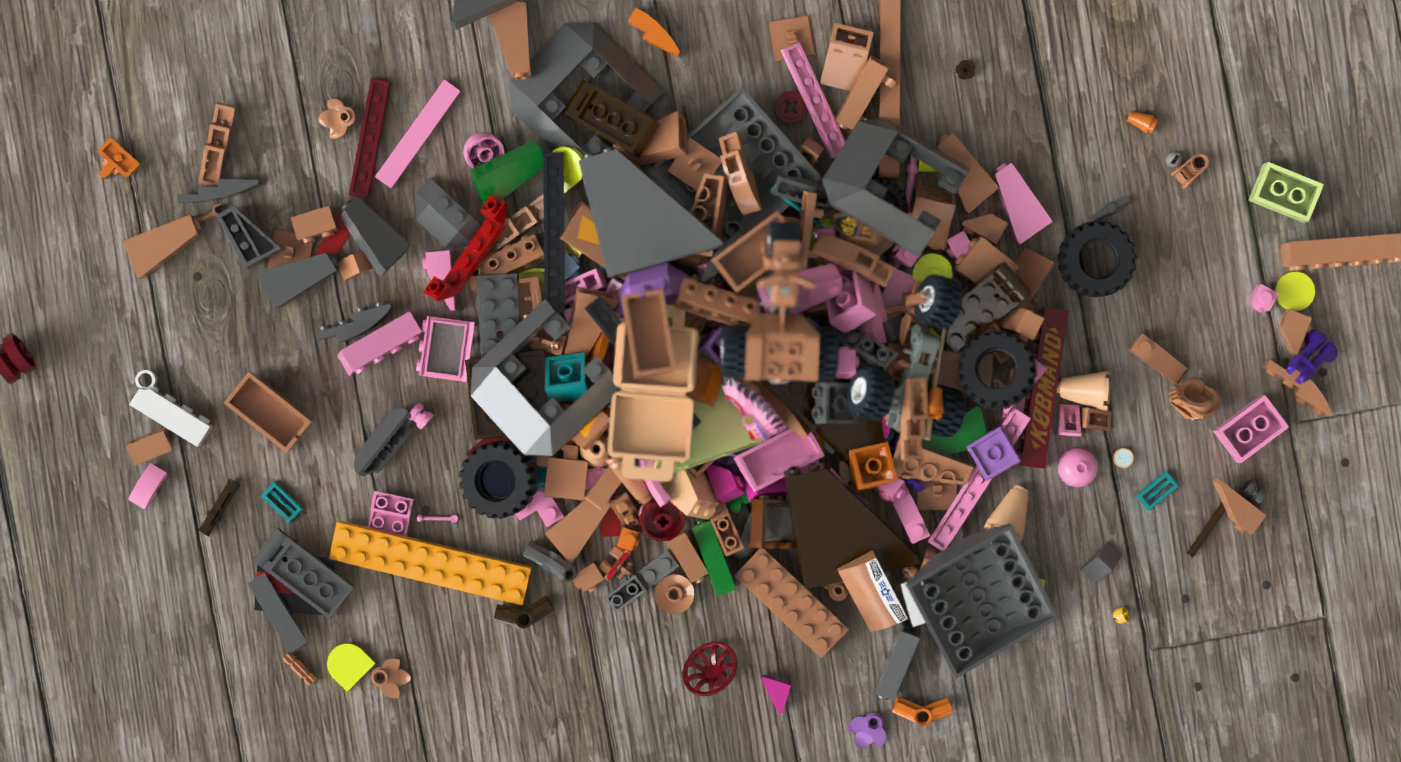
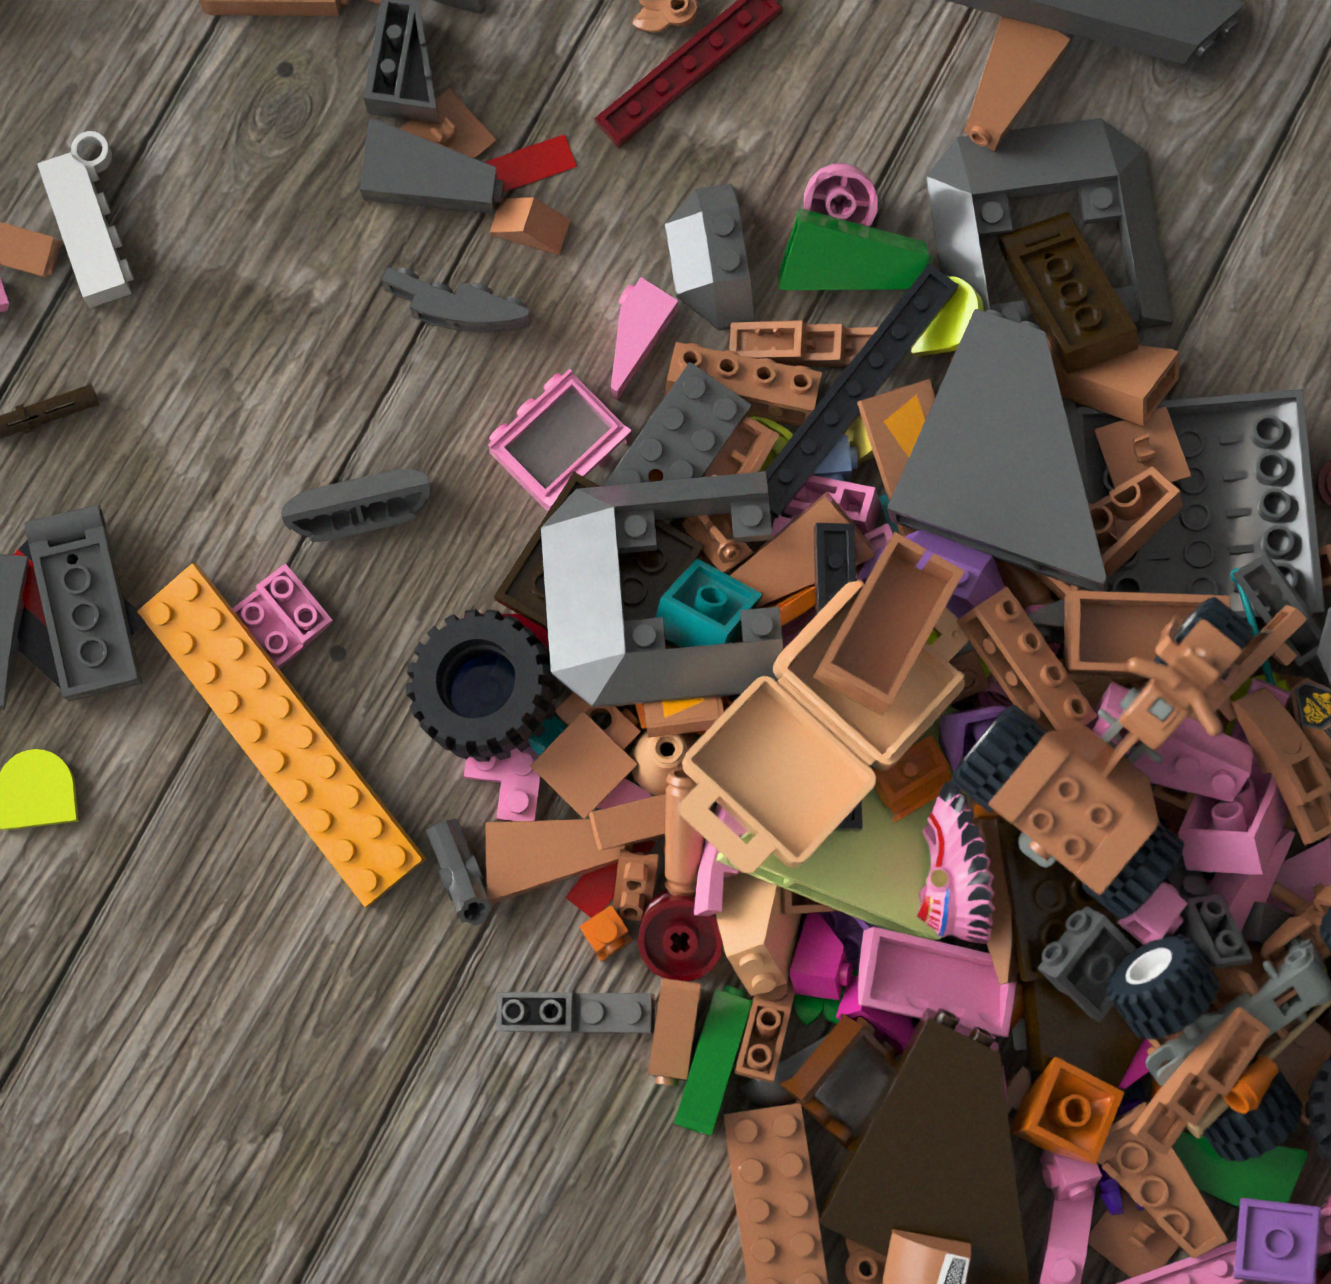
camera: 35 degrees right, 10 degrees down
nougat piece [224,372,315,453] -> none
teal tile [261,481,304,523] -> none
nougat brick [291,206,338,244] -> none
bright pink wedge [337,311,422,376] -> none
dark grey slope [340,197,411,277] -> none
nougat plate [371,658,411,698] -> none
bright pink tile [375,80,461,189] -> none
bright pink wheel [407,402,434,430] -> none
bright pink hinge [417,514,458,523] -> none
red slope [423,195,507,302] -> none
dark brown piece [493,595,555,629] -> none
nougat brick [573,561,605,592] -> none
nougat hips [598,545,633,581] -> none
orange slope [628,7,680,58] -> none
nougat dish [654,574,694,614] -> none
dark red wheel [682,642,738,697] -> none
nougat slope [719,132,762,216] -> none

